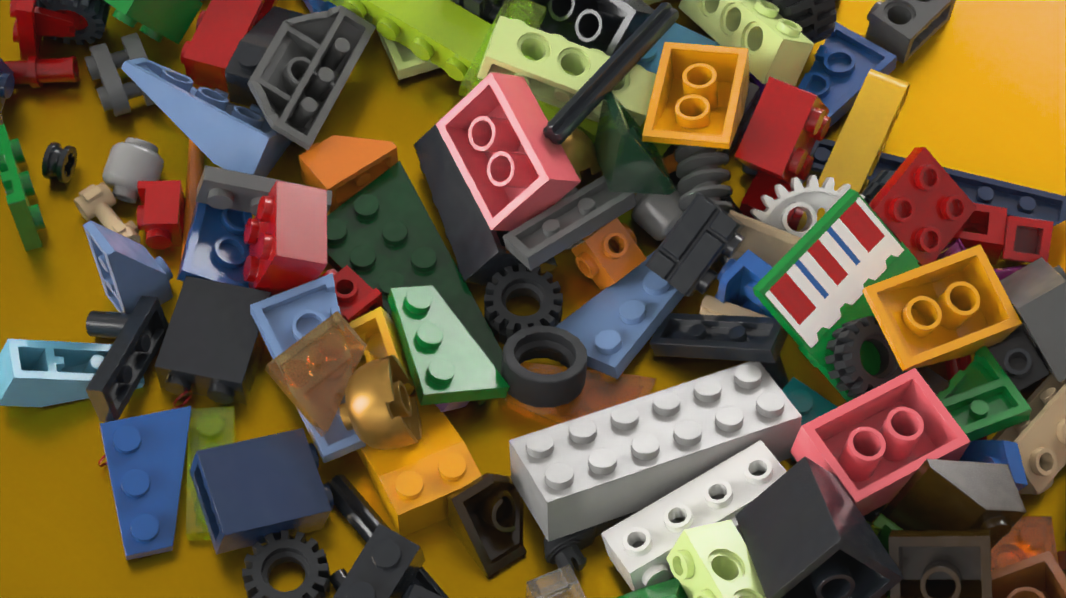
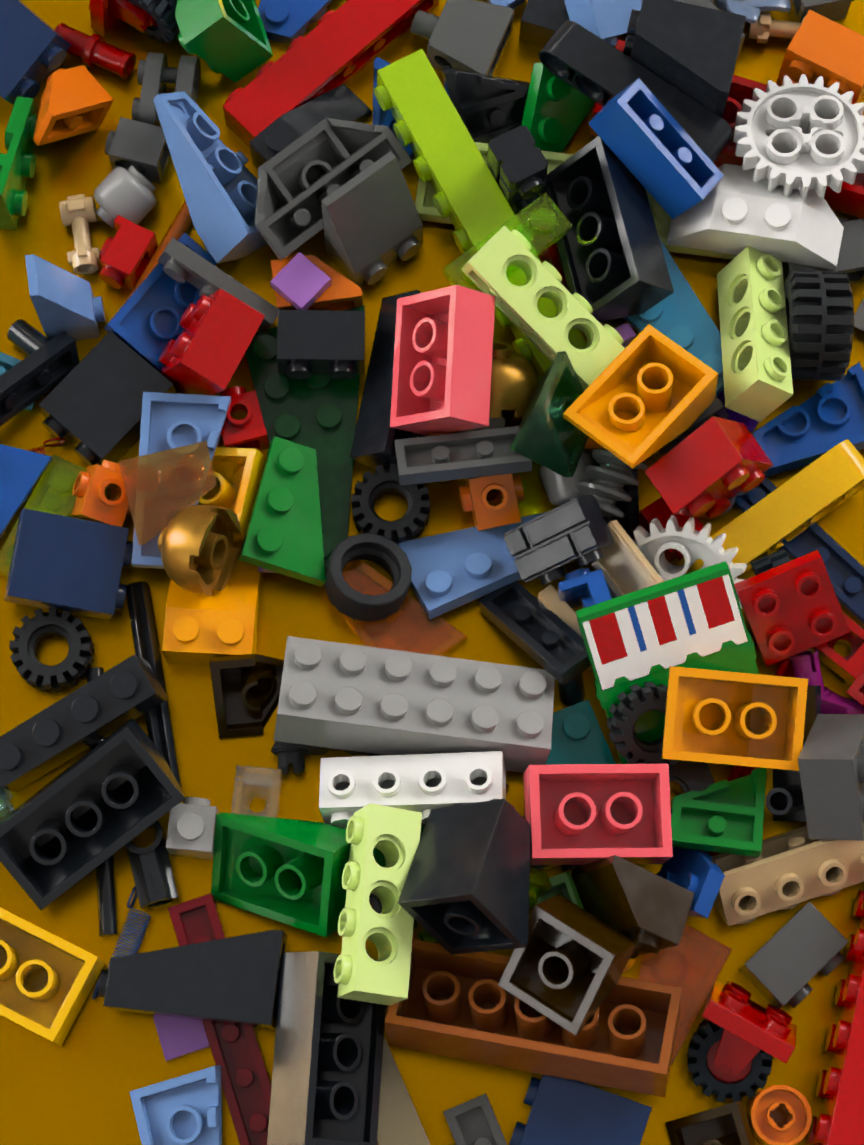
camera: 30 degrees right, 15 degrees up
bush [42,142,77,183] -> none
black axle [543,2,679,145] -> none
none -> orange slope [33,65,114,146]
none -> orange brick [71,460,137,527]
none -> dark grey brick [105,117,171,184]
none -> medium lavender tile [270,252,332,310]
none -> black brick [277,310,366,380]
none -> dark grey slope [321,151,423,287]

